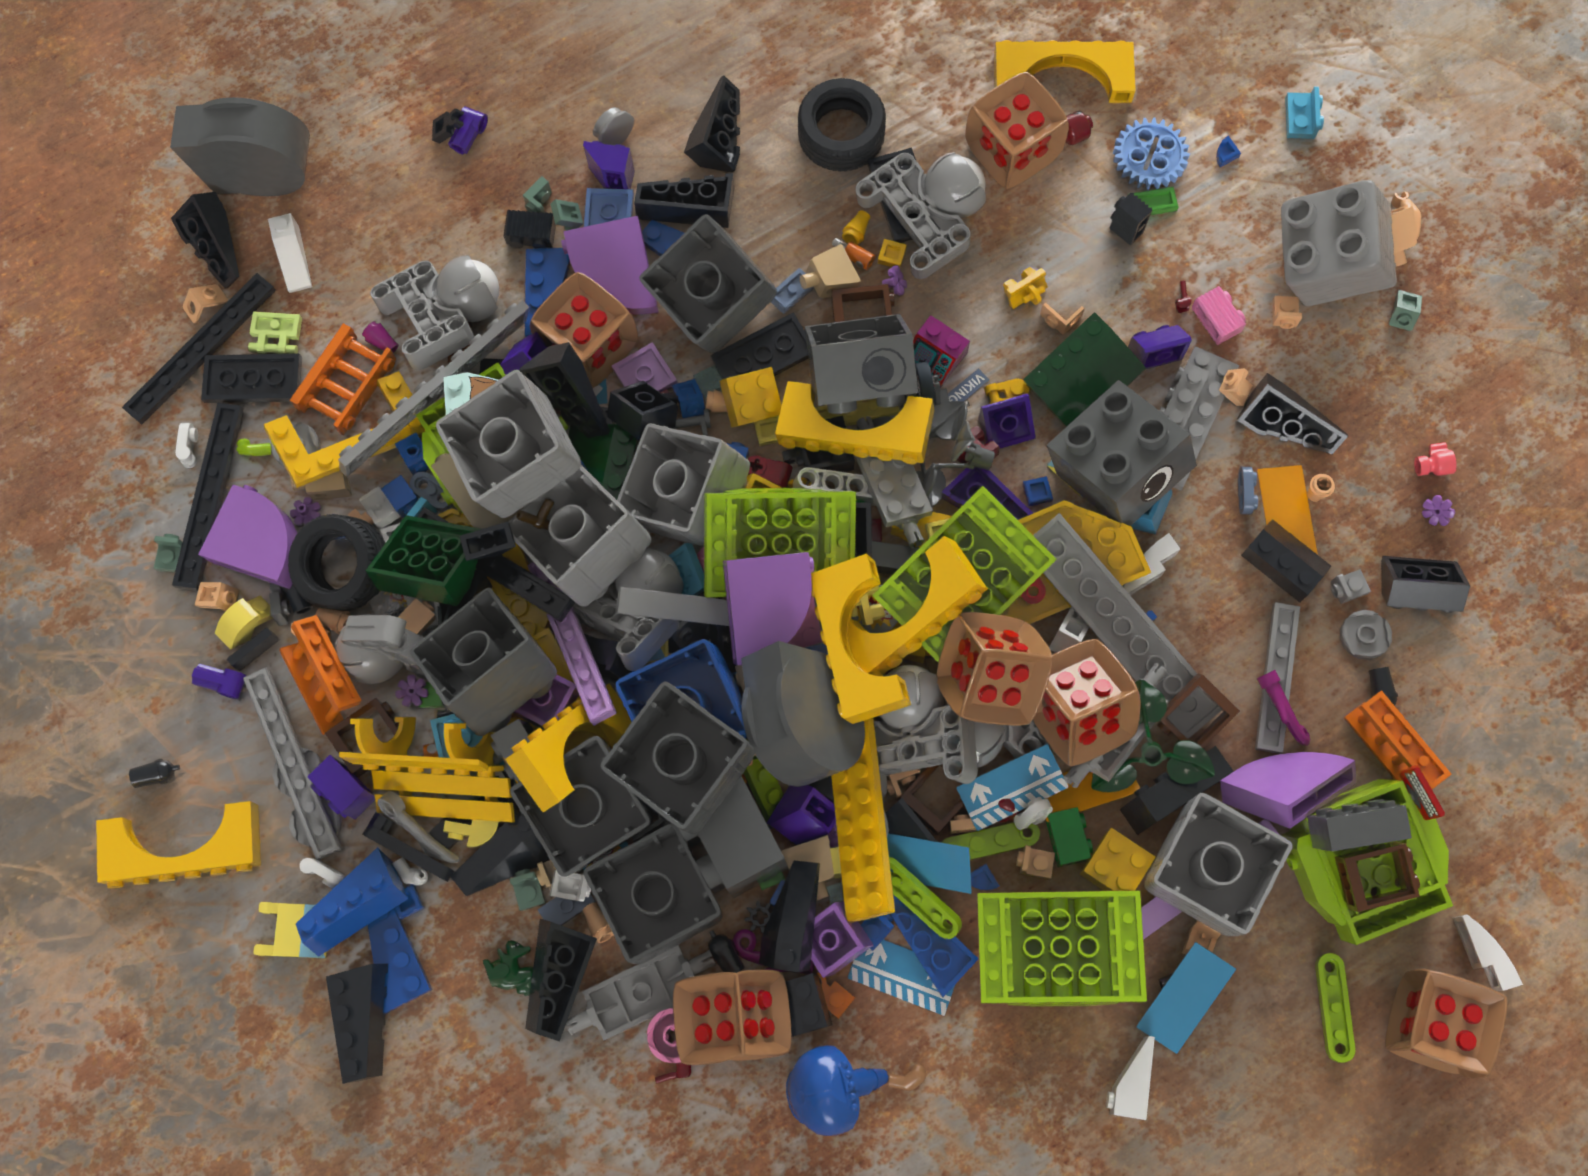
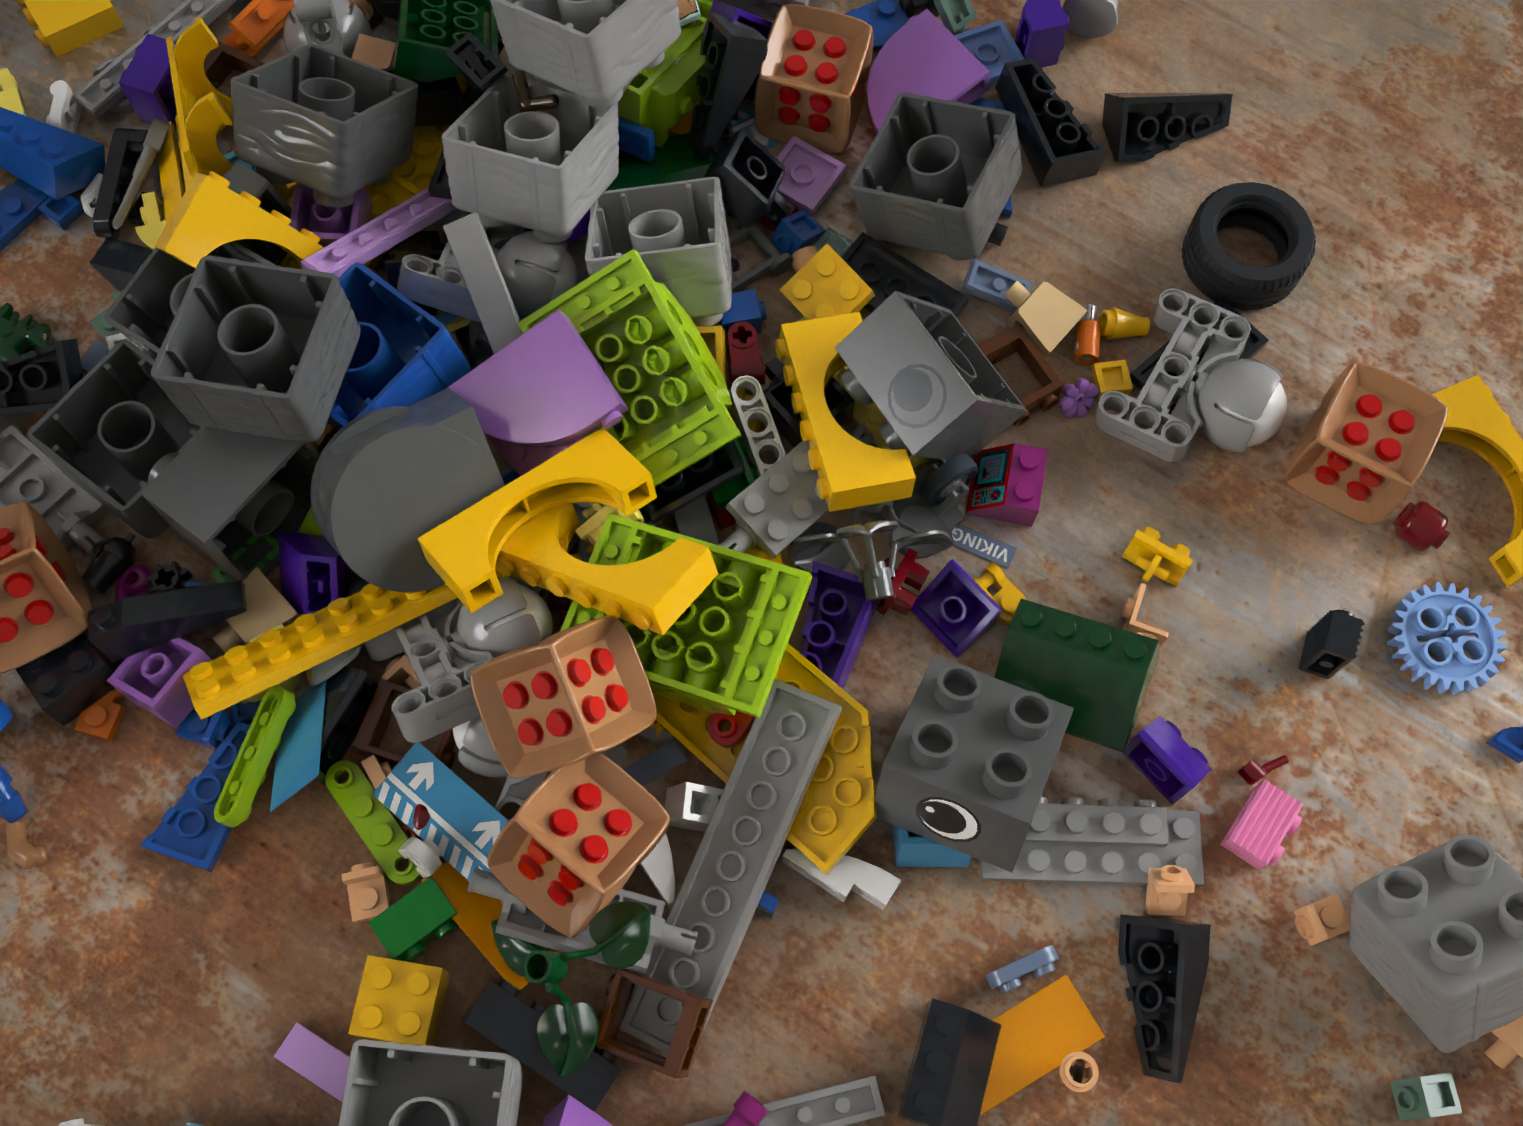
camera: 60 degrees right, 5 degrees down
dark azure sticker [848,940,956,1016] -> none
blue tile [971,864,999,891] -> none
lime wedge [977,891,1147,1007] -> none
blue tile [1022,476,1053,506] -> none
bright green tile [1127,187,1179,215] -> none

